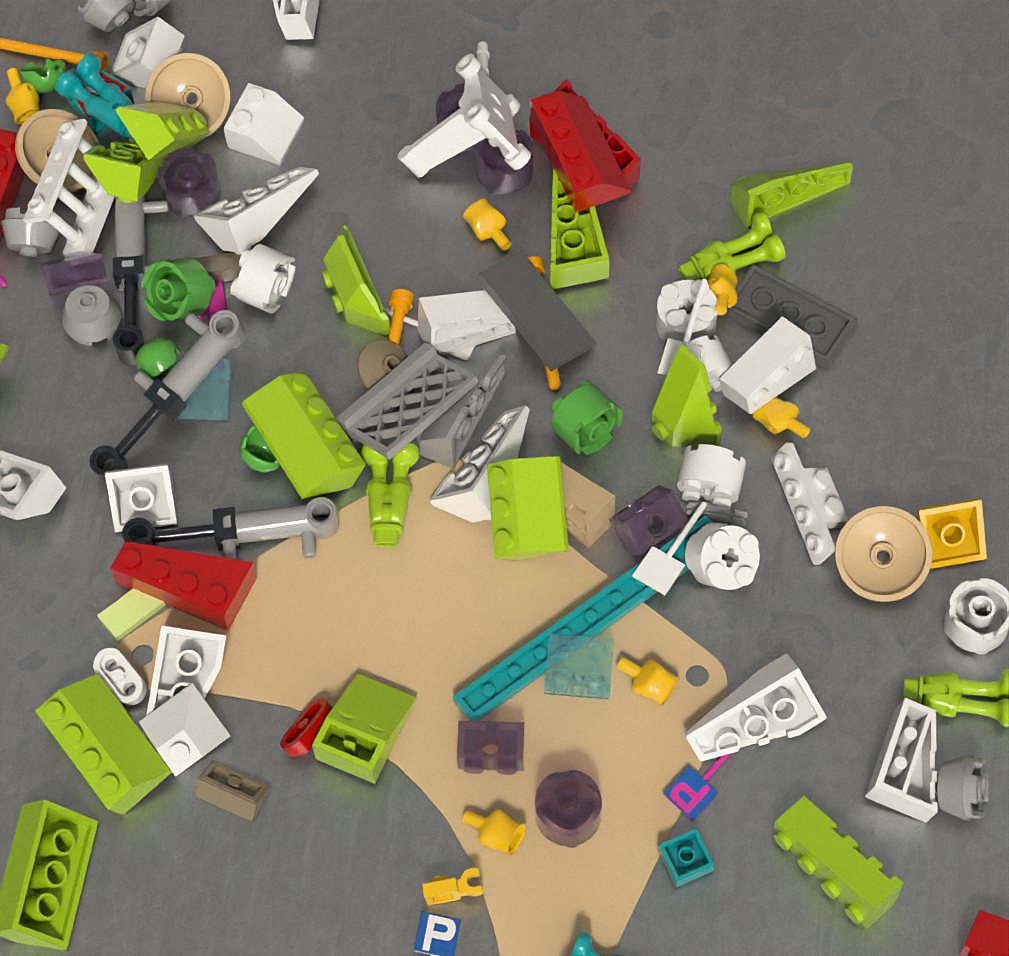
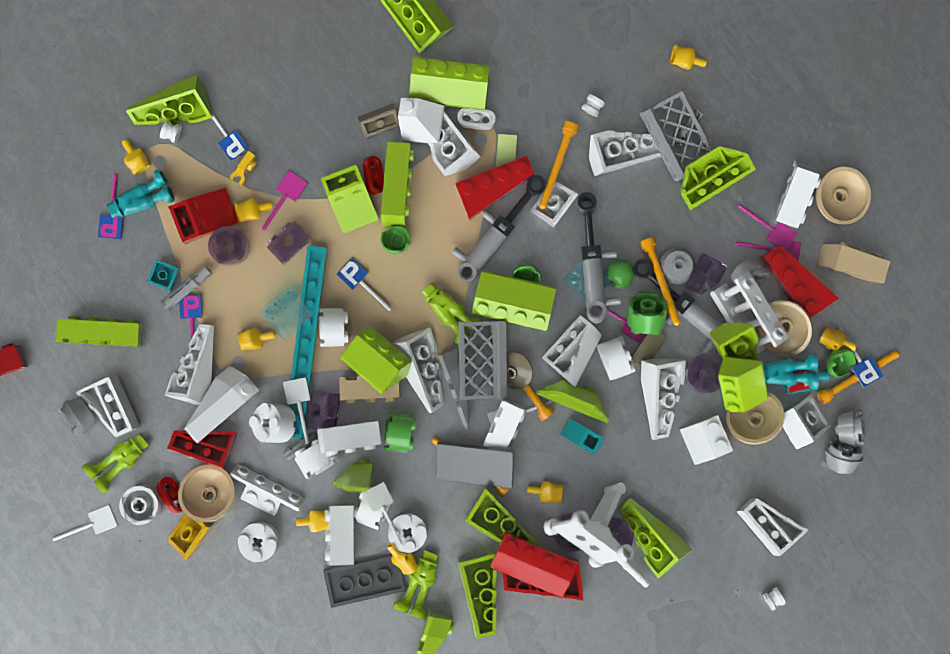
camera: 135 degrees right, 25 degrees up
none -> red plate [156,477,183,514]
none -> light grey pin [161,265,212,311]
none -> red wedge [167,430,237,469]
none -> red slope [168,188,239,244]
none -> white wedge [184,366,259,443]
none -> white brick [238,521,279,562]
none -> dark pink piece [262,170,308,231]
none -> white wedge [317,421,381,456]
none -> white brick [319,308,348,347]
none -> piece [336,258,391,311]
none -> bright green hair [380,226,411,255]
none -> lime wedge [381,142,414,228]
none -> lime wedge [457,552,497,639]
none -> light orange piece [539,121,579,209]
none -> white wedge [542,315,602,387]
none -> teal slope [560,418,605,455]
none -> lime wedge [619,498,692,579]
none -> light orange piece [640,237,681,326]
none -> piece [838,326,883,388]

